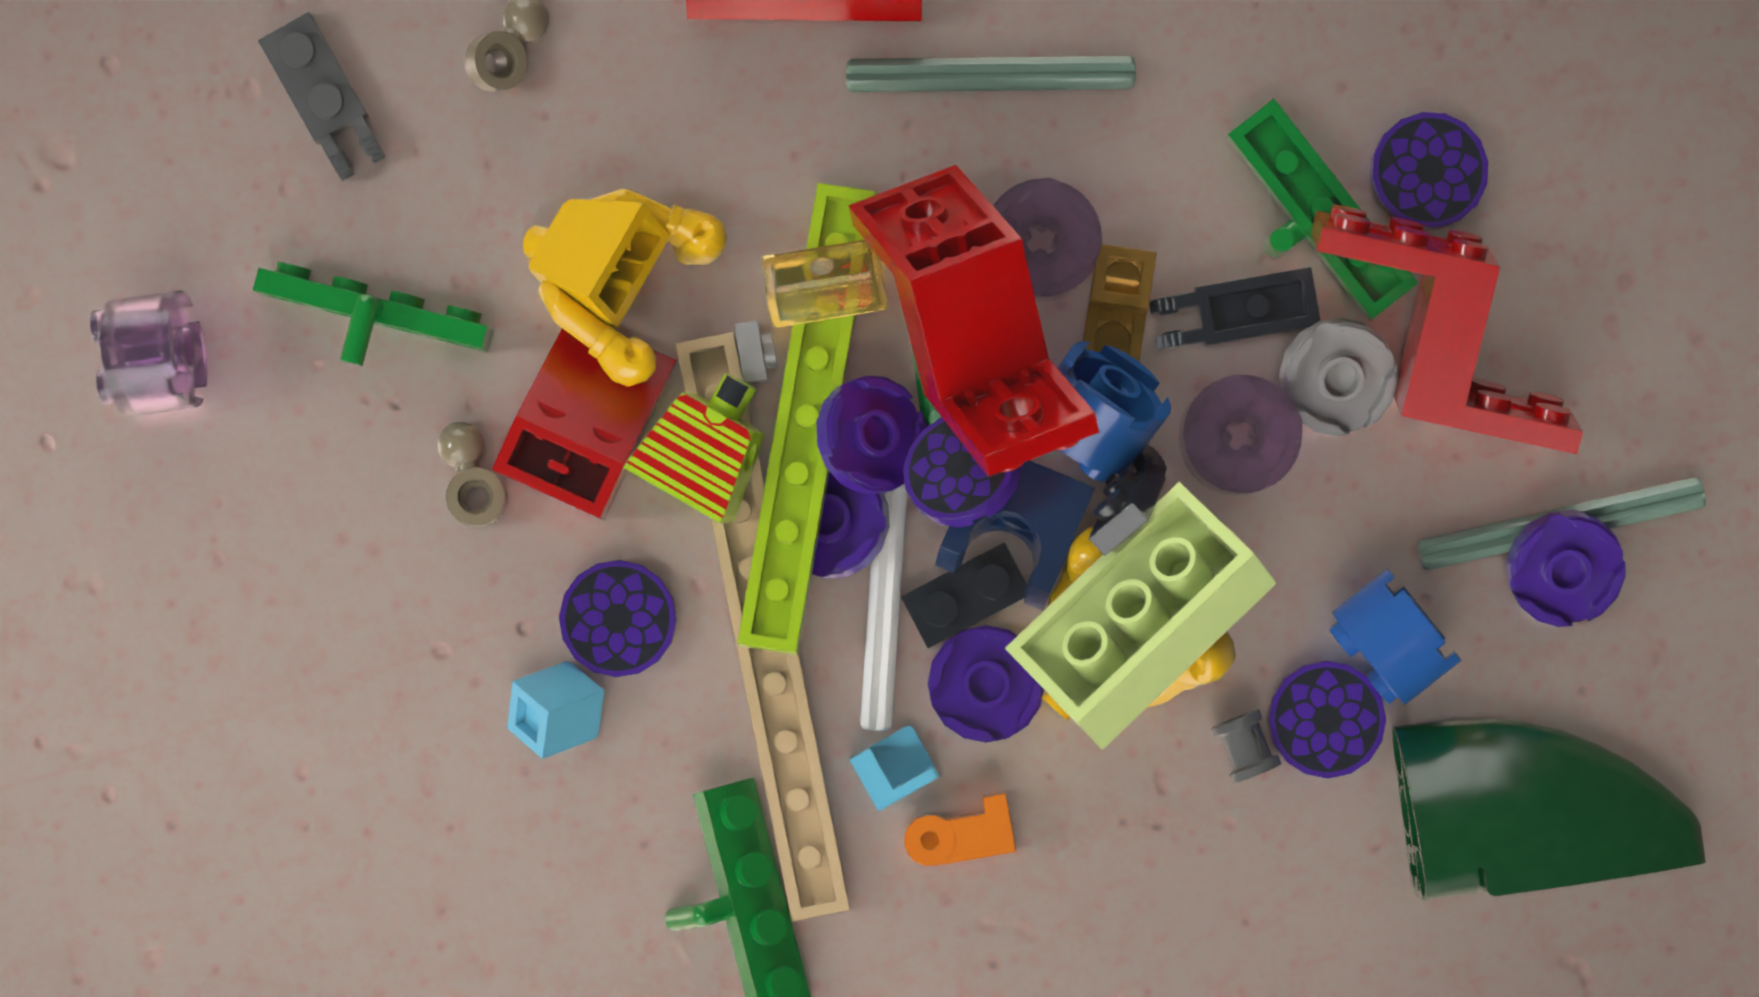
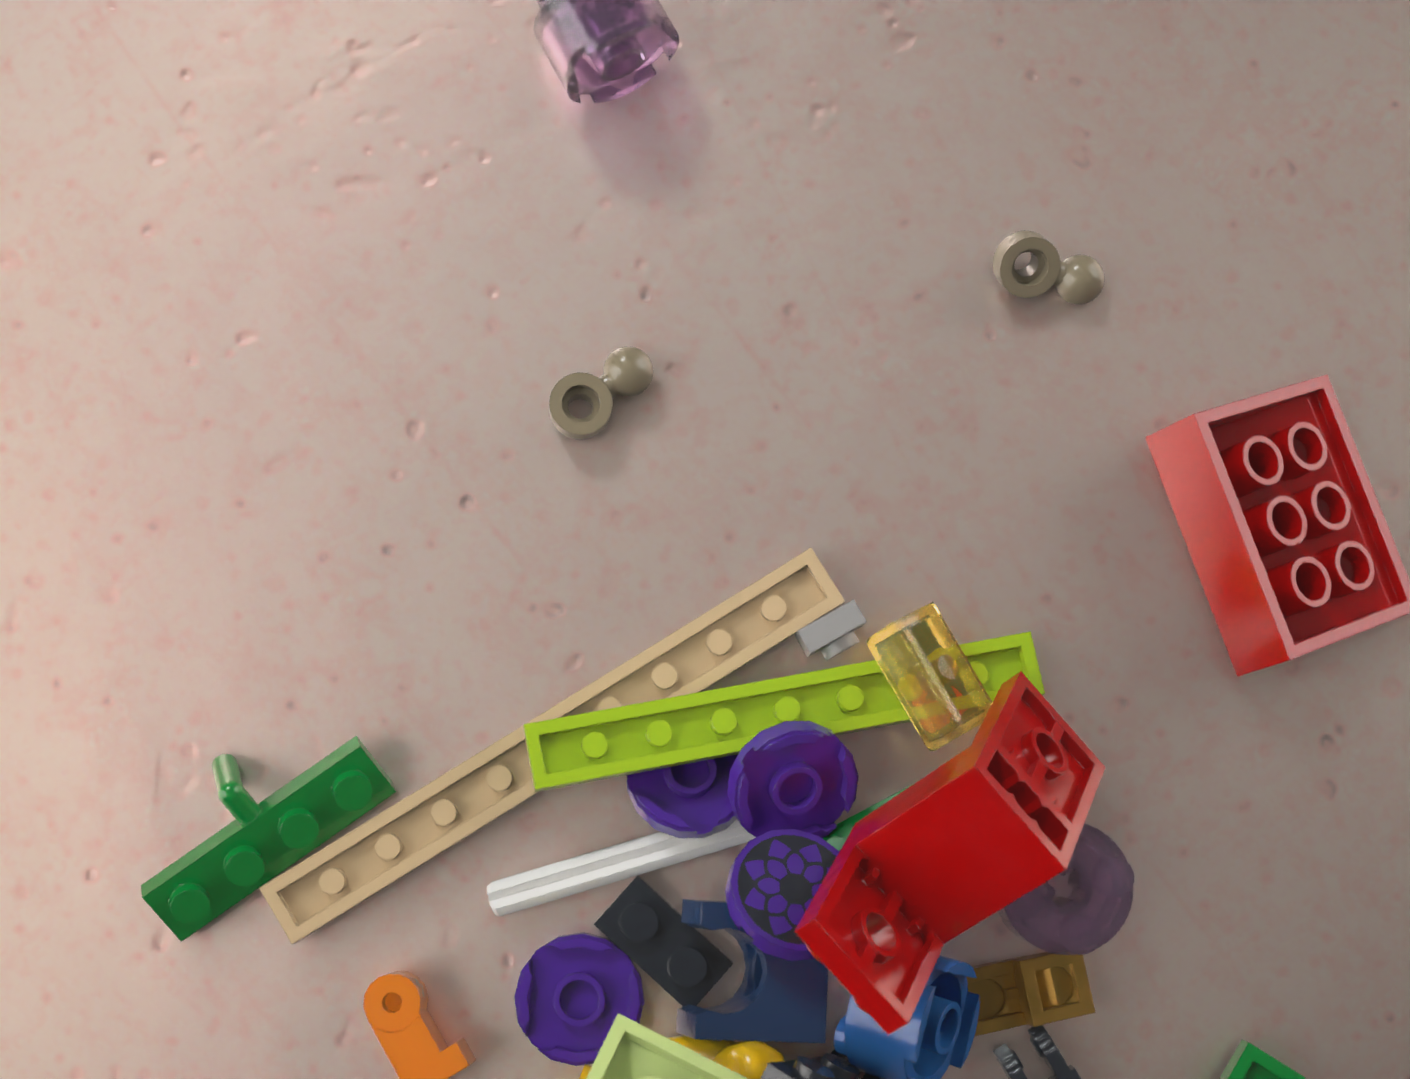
camera: 70 degrees right, 5 degrees down
green plate [253,261,493,366] -> none
dark grey hinge [258,12,386,181] -> none
red slope [491,328,677,520] -> none
medium azure panel [507,661,605,759] -> none
yellow torso [523,188,727,387] -> none
tile [559,560,677,677] -> none
torso [624,373,764,523] -> none
sand green axle [846,56,1136,92] -> none
medium azure panel [849,725,940,812] -> none

